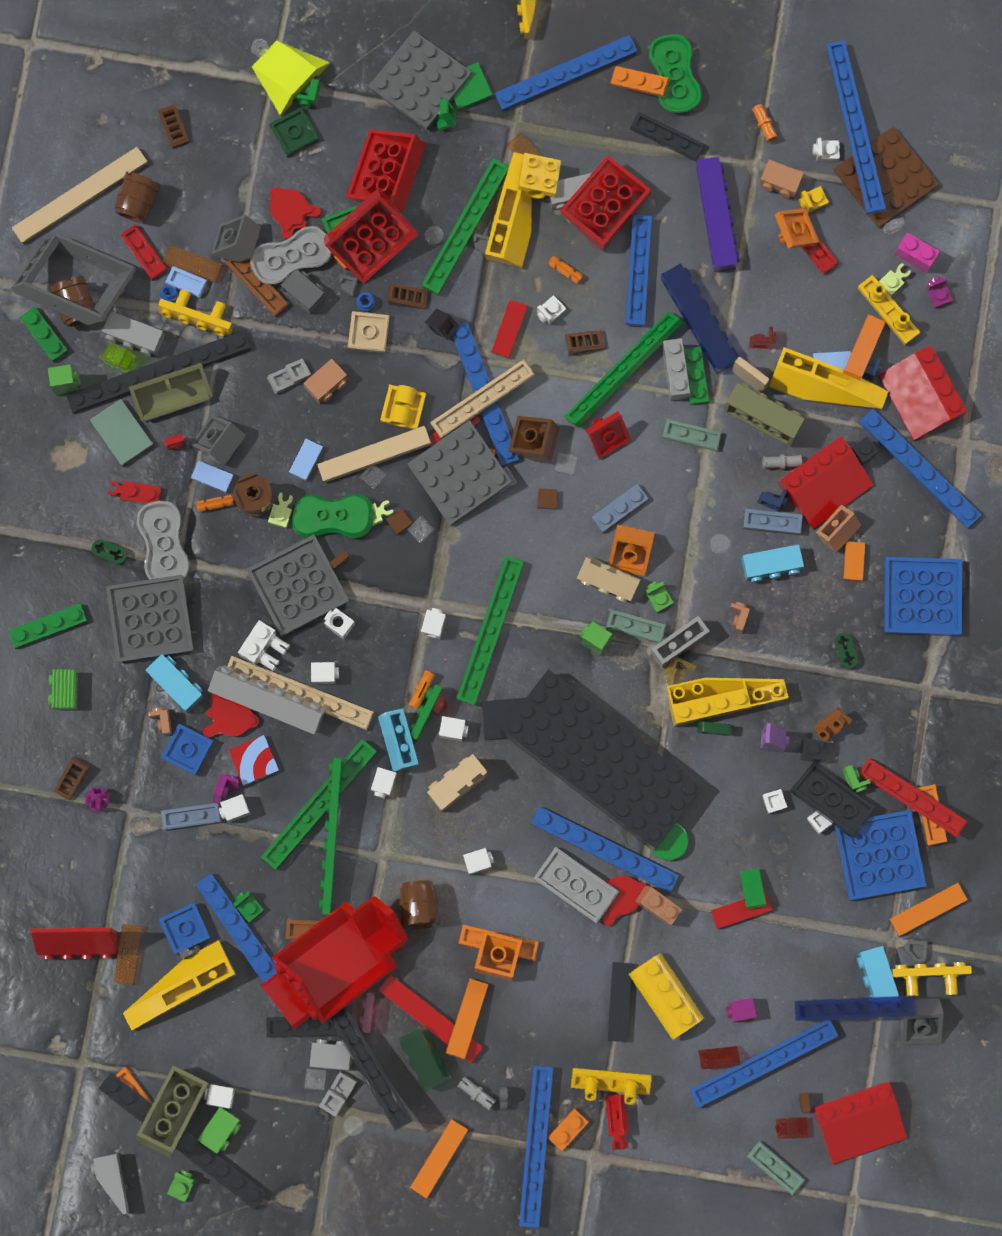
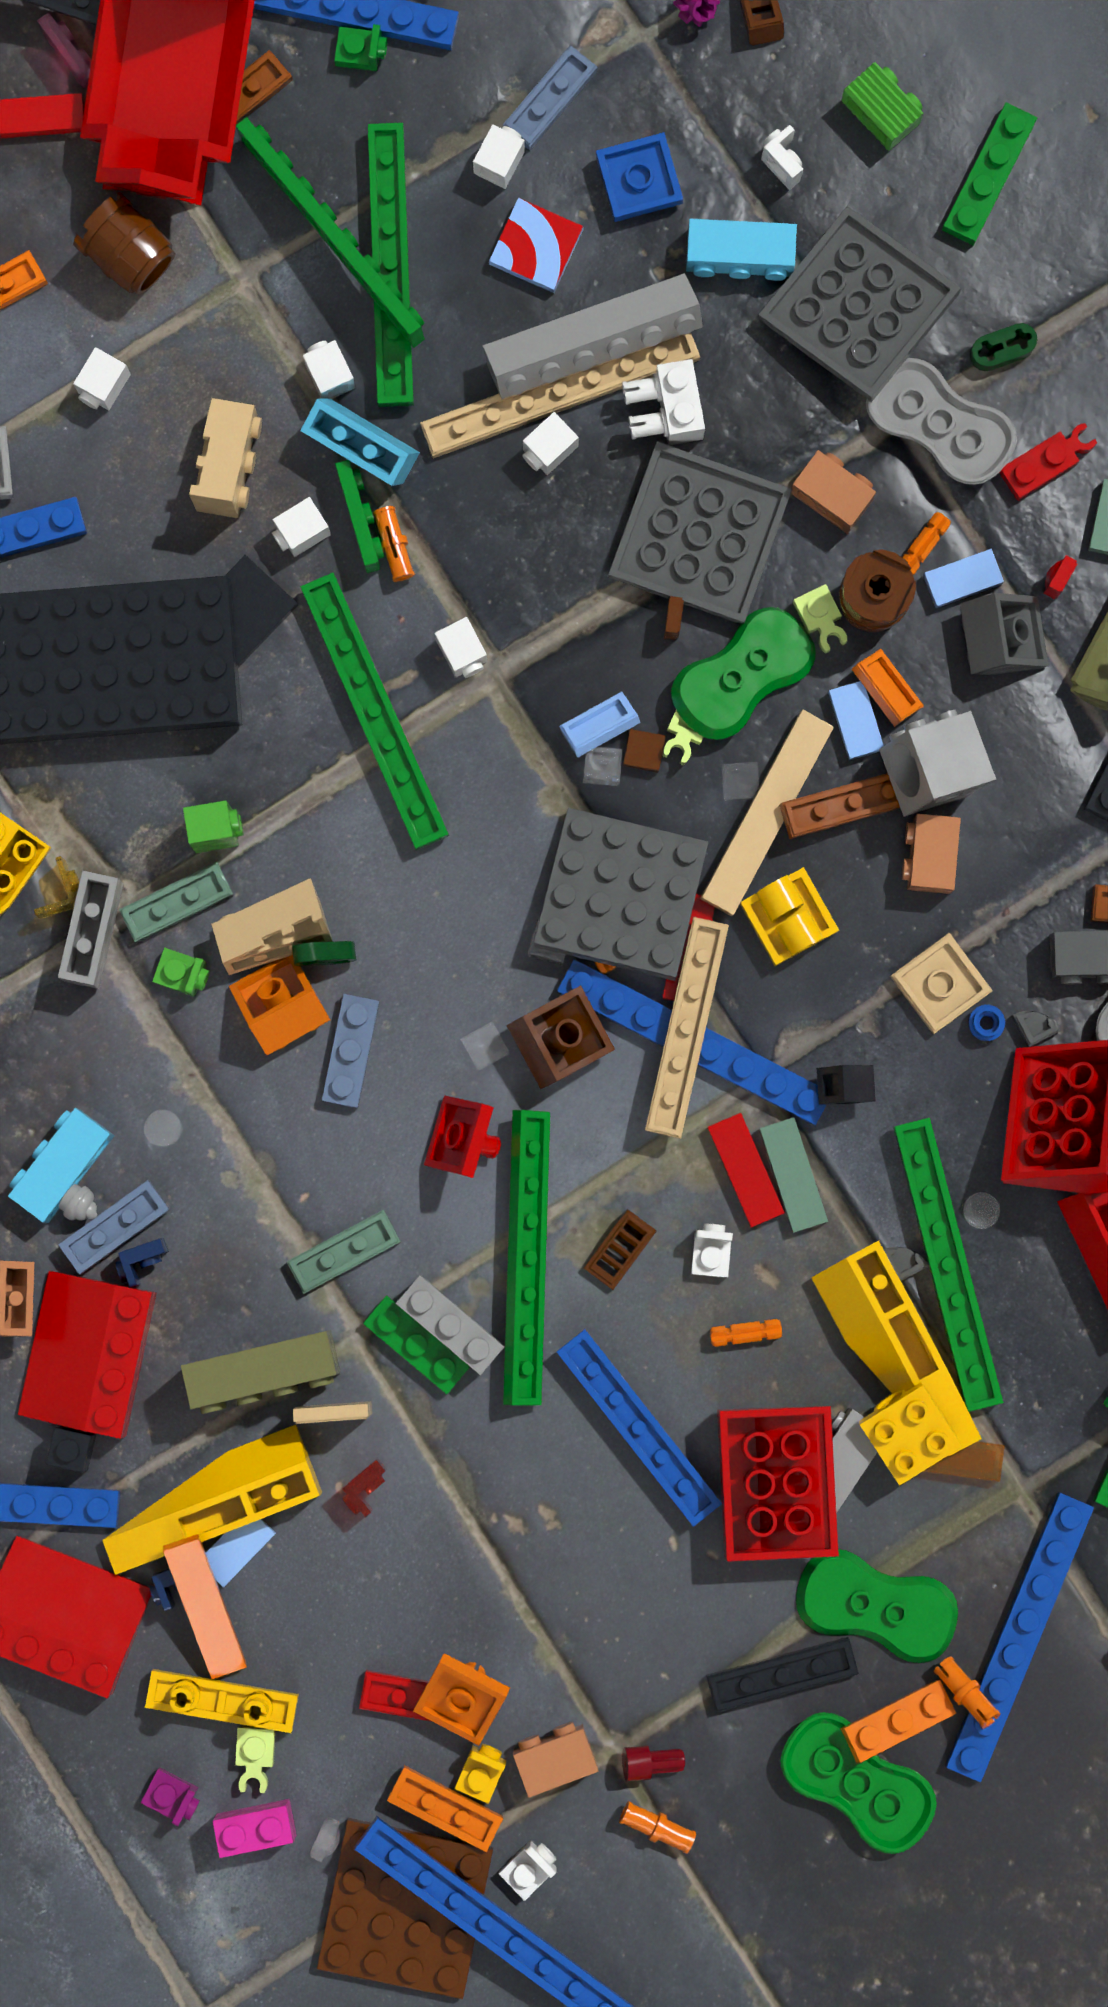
camera: 135 degrees right, 5 degrees up
nougat bracket [148,707,173,736] -> none
red tile [203,693,259,738] -> none
magenta bracket [213,774,239,804] -> none
light grey slope [267,358,311,394] -> none
white brick [324,608,355,639] -> none
reddish brown slope [388,283,428,309] -> none
clear red tile [432,694,447,717] -> none
reddish brown tile [537,488,558,509] -> none
clear blue brick [660,264,738,375] -> none
dark purple brick [696,157,740,272] -> none
nougat bracket [729,602,750,634] -> none
light grey pin [762,454,802,469] -> none
none -> light grey plate [58,1184,97,1221]
none -> dark green beam [292,941,356,966]
none -> orange plate [387,1765,503,1852]
none -> light blue tile [559,692,641,757]
none -> dark red piece [622,1746,685,1782]
none -> sand green tile [759,1117,828,1233]
none -> white bracket [761,125,803,191]
none -> dark orange tile [779,773,900,839]
none -> nougat brick [791,450,876,534]
none -> green plate [796,1549,958,1663]
none -> orange tile [851,649,924,727]
none -> light grey brick [879,710,996,817]
none -> orange pin [934,1656,1001,1729]

